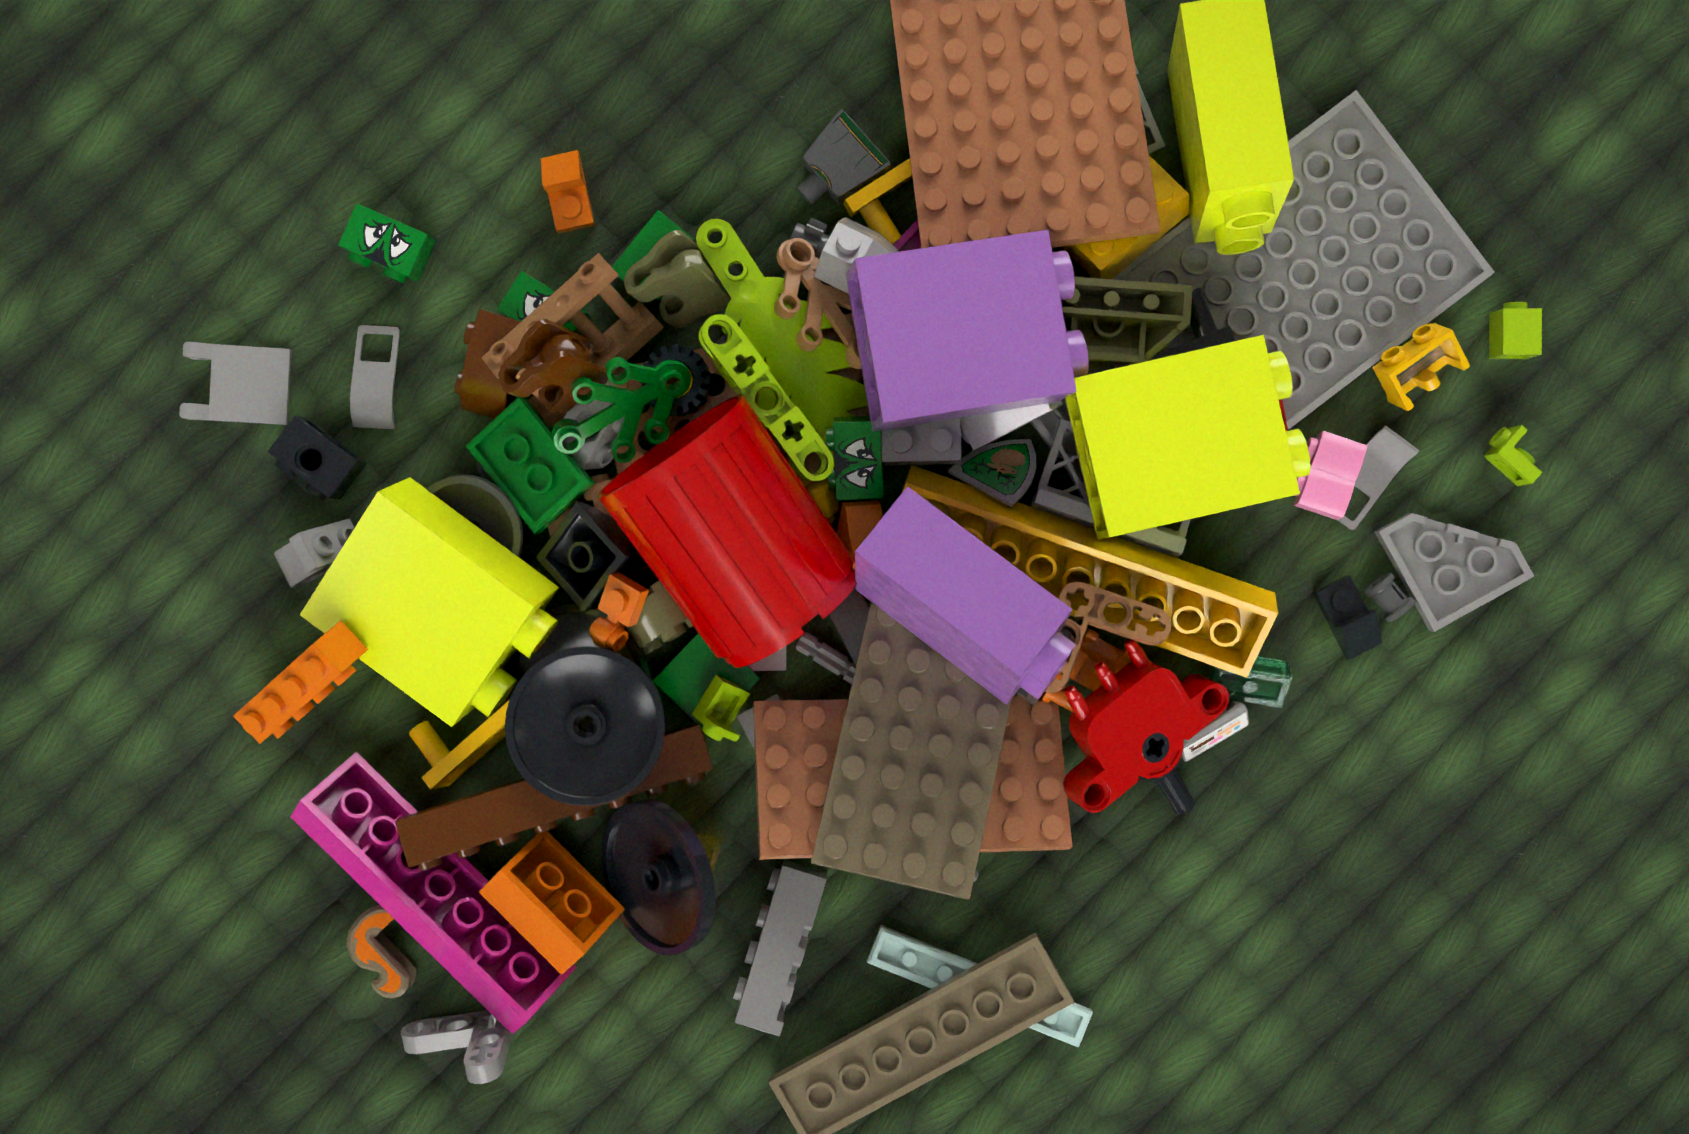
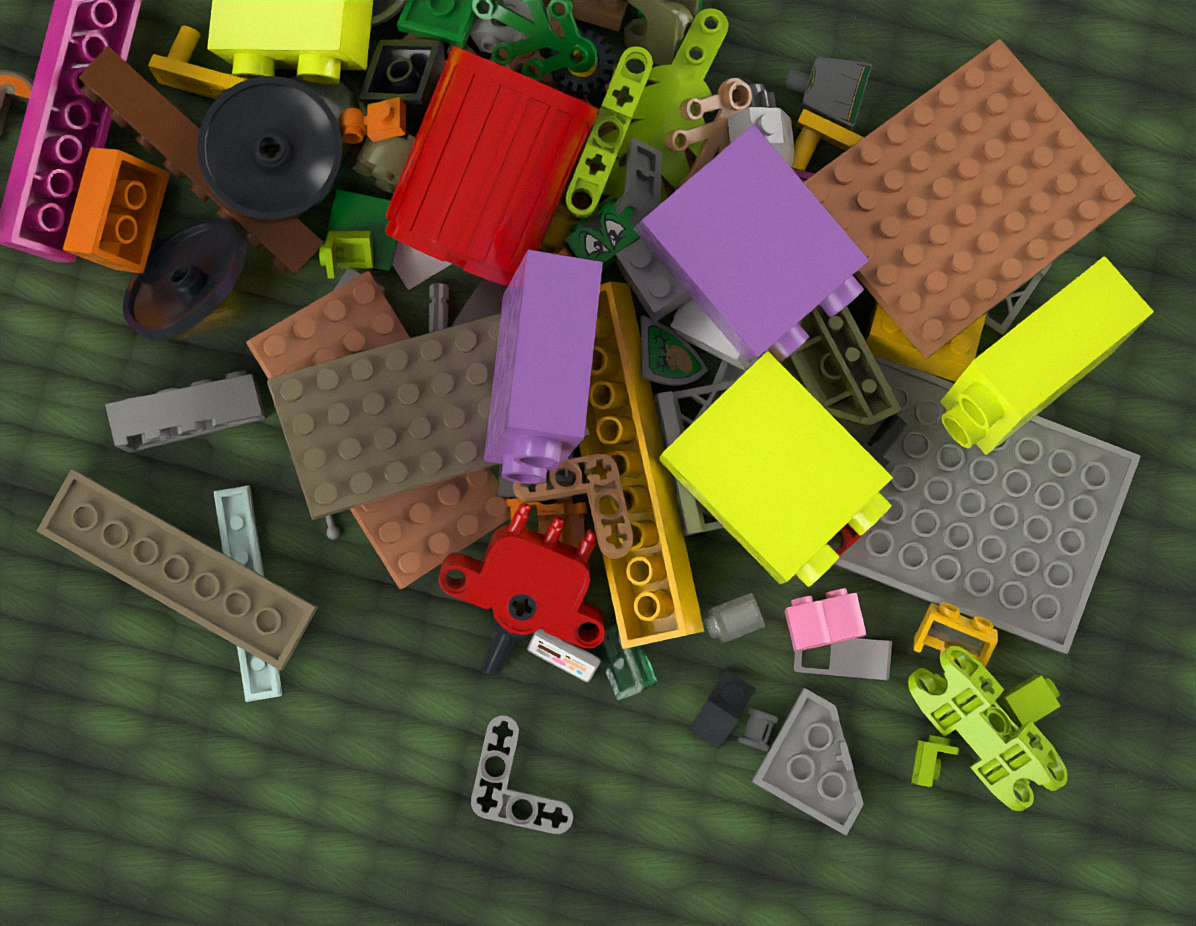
camera: 60 degrees right, 5 degrees down
none -> light grey beam [471,715,573,834]
none -> dark grey hinge [616,137,662,226]
none -> clear brick [705,593,766,643]
none -> lime piece [908,646,1067,811]

